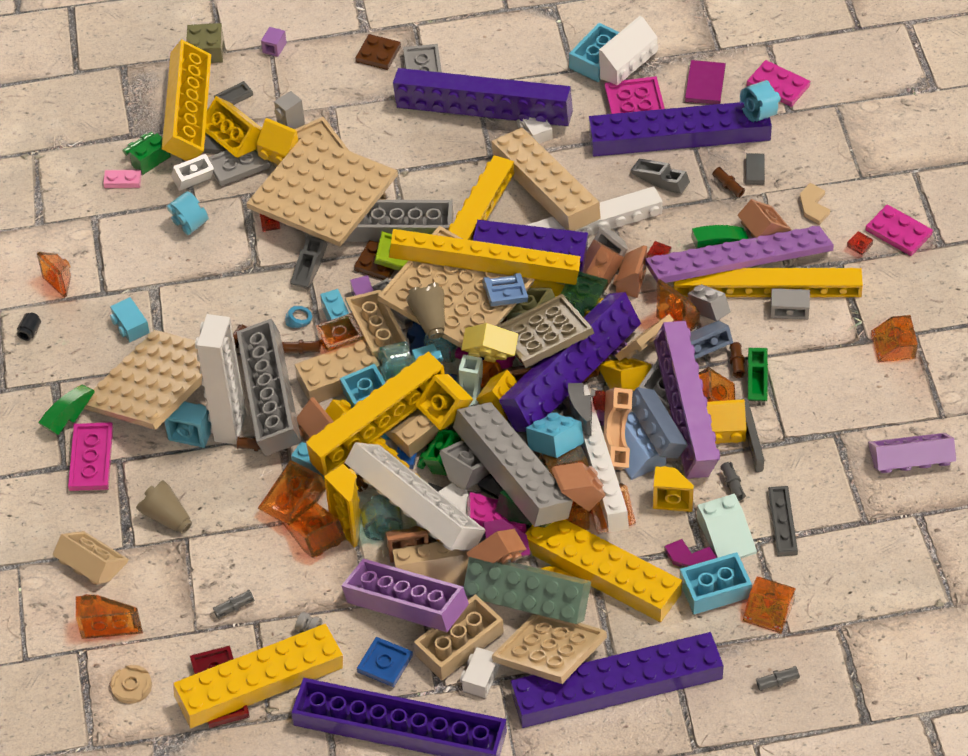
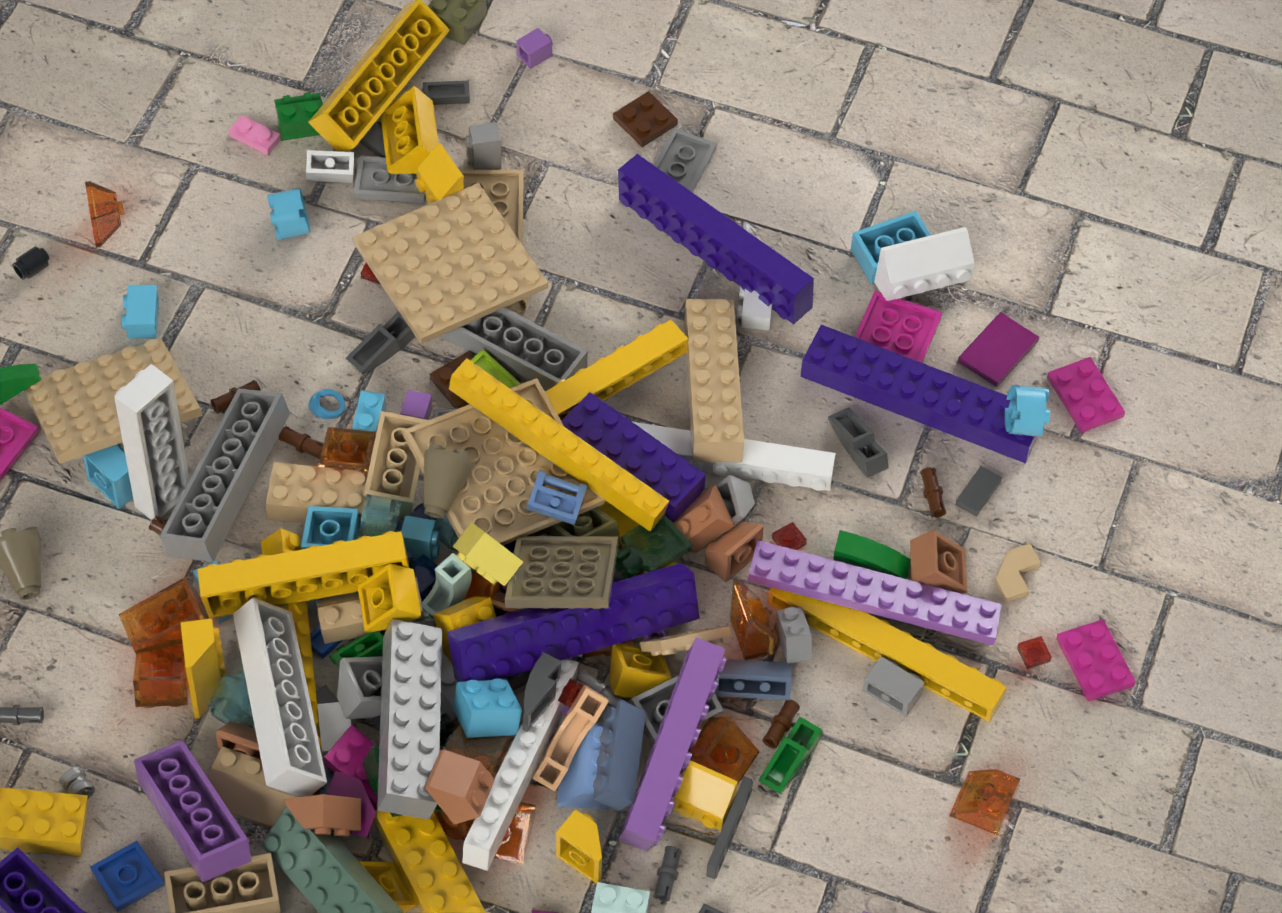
camera: 25 degrees right, 5 degrees up
nougat slope [297,397,334,443] -> none

